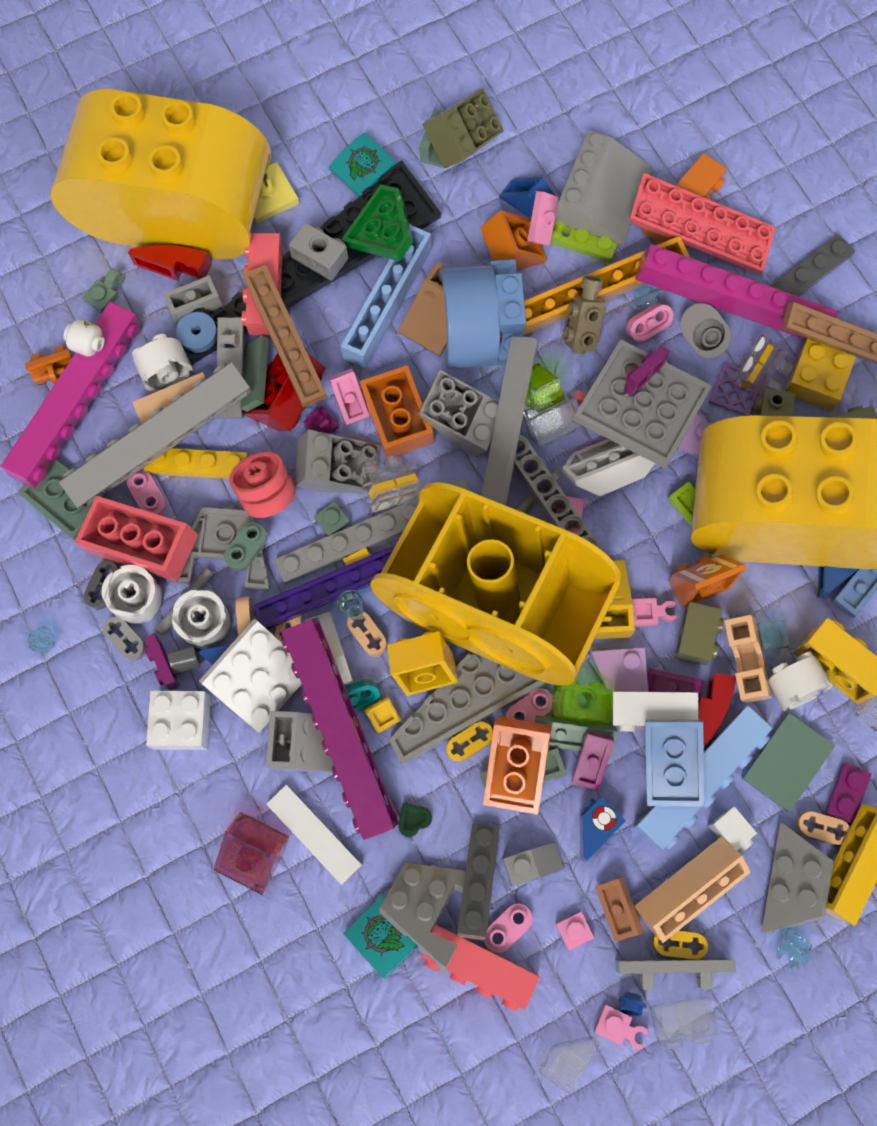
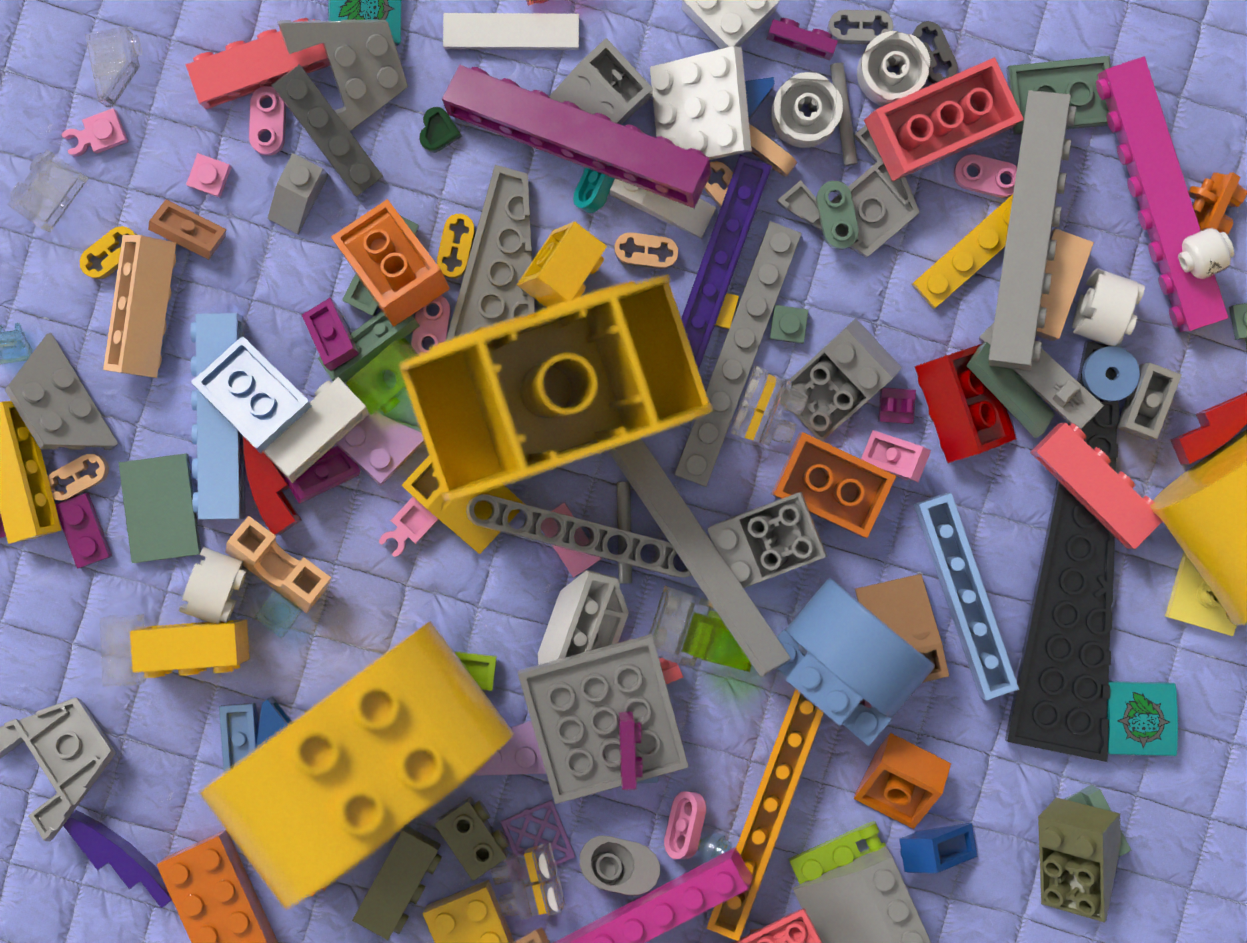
camera: 135 degrees right, 15 degrees up
dark grey brick [167,646,201,674] -> none
coral wheel [229,452,296,518] -> none
medium nougat plate [242,264,327,408] -> none
light grey brick [289,223,348,281] -> none
clear light blue cone [337,590,363,620] -> none
green plate [341,184,413,262] -> none
yellow tile [364,696,401,734] -> none
bright pink plate [527,191,559,247] -> none
dark tan brick [563,275,606,354] -> none
blue slope [580,796,626,862] -> none
light grey hinge [615,959,736,990] -> none
blue plate [618,992,646,1016] -> none
orange slope [668,555,747,609] -> none
olive brick [674,602,724,666] -> none
white brick [708,806,757,853] -> none

